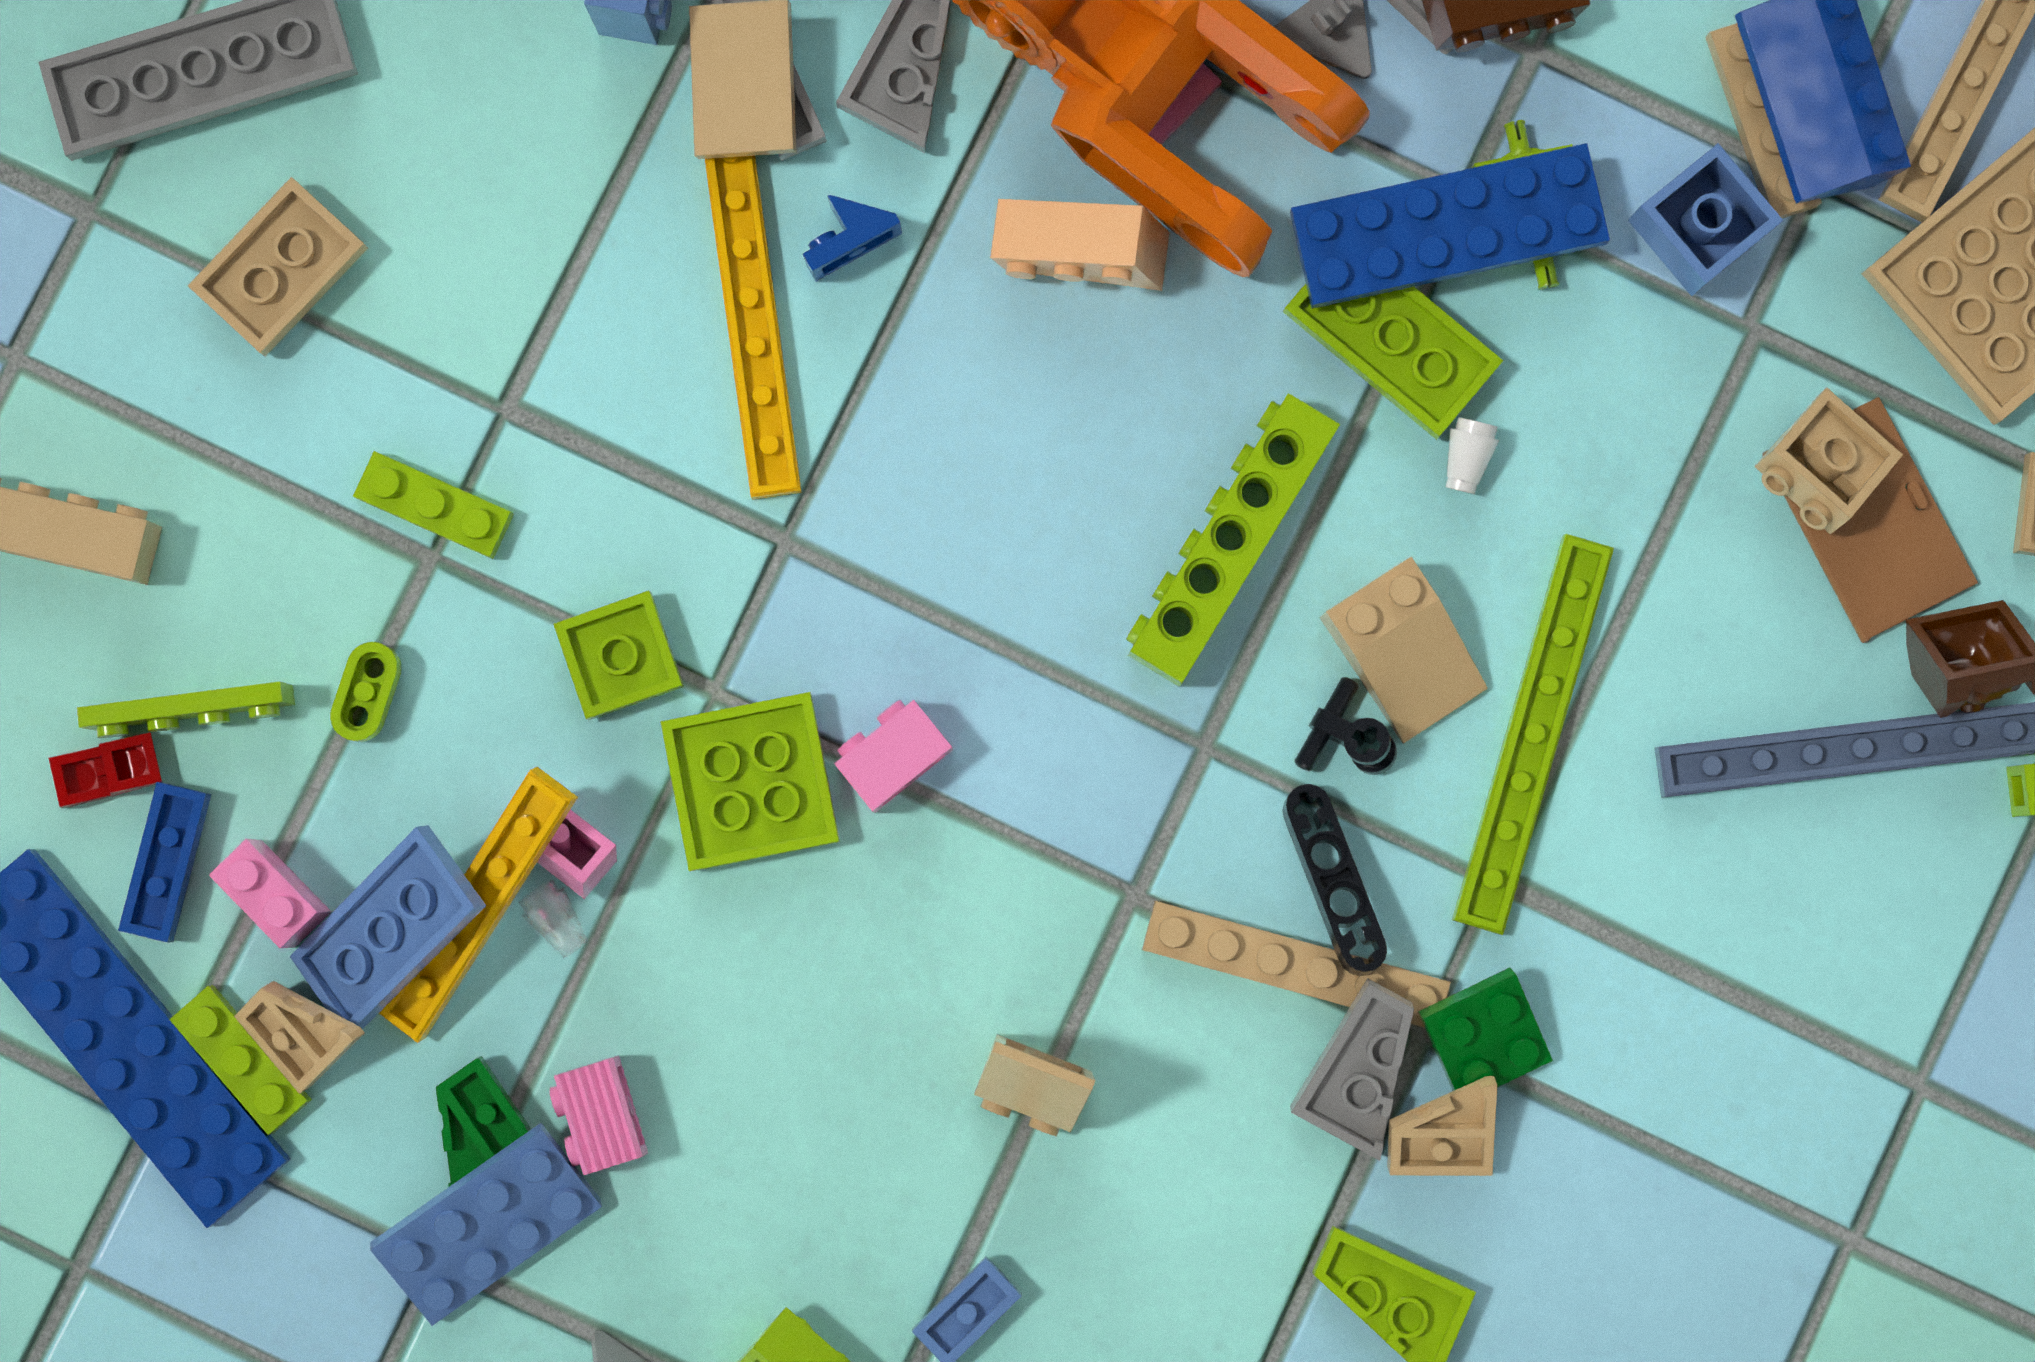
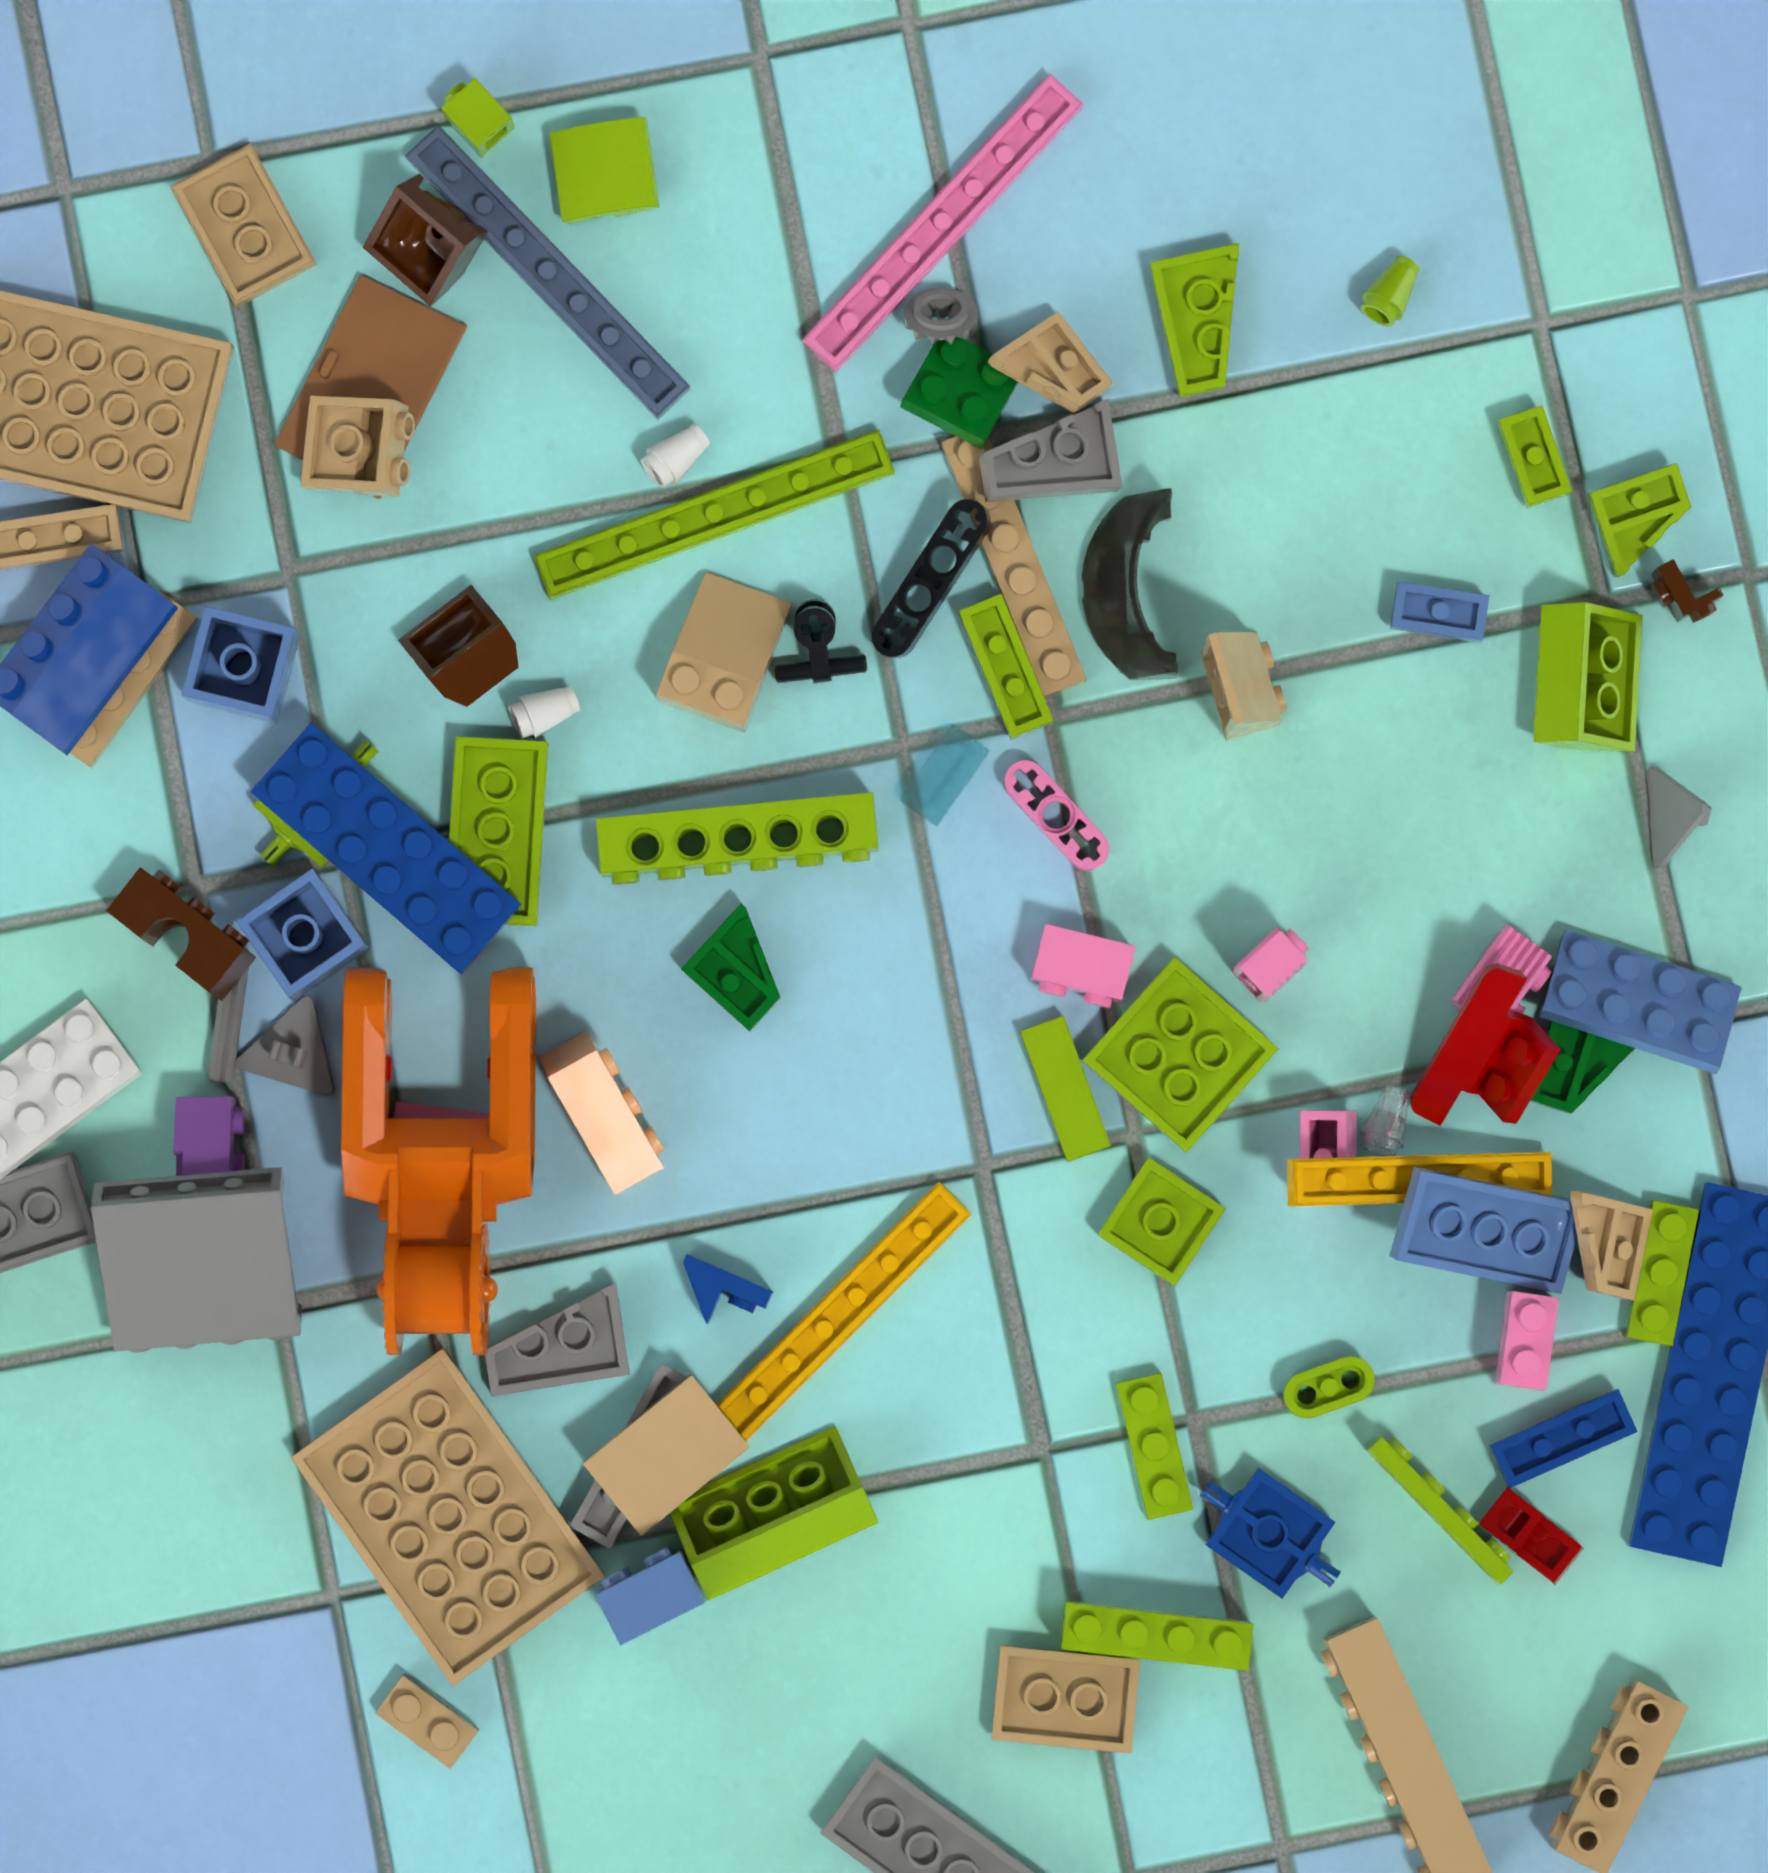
camera: 125 degrees left, 0 degrees up
none -> medium blue brick [236,868,371,1001]
none -> reddish brown brick [398,585,519,707]
none -> lime slope [549,117,660,224]
none -> white cone [641,423,710,488]
none -> lime slope [670,1426,879,1600]
none -> green wing [681,903,781,1032]
none -> bright pink tile [802,74,1083,373]
none -> clear light blue tile [899,724,990,827]
none -> light grey gear [904,288,978,345]
none -> lime plate [959,594,1054,740]
none -> bright pink beam [1004,760,1109,871]
none -> lime tile [1020,1015,1111,1162]
none -> lime brick [1060,1600,1254,1671]
none -> clear smoke windscreen [1081,488,1178,680]
none -> blue plate [1199,1468,1341,1599]
none -> bright pink brick [1232,927,1308,1002]
none -> red plate [1410,964,1561,1126]

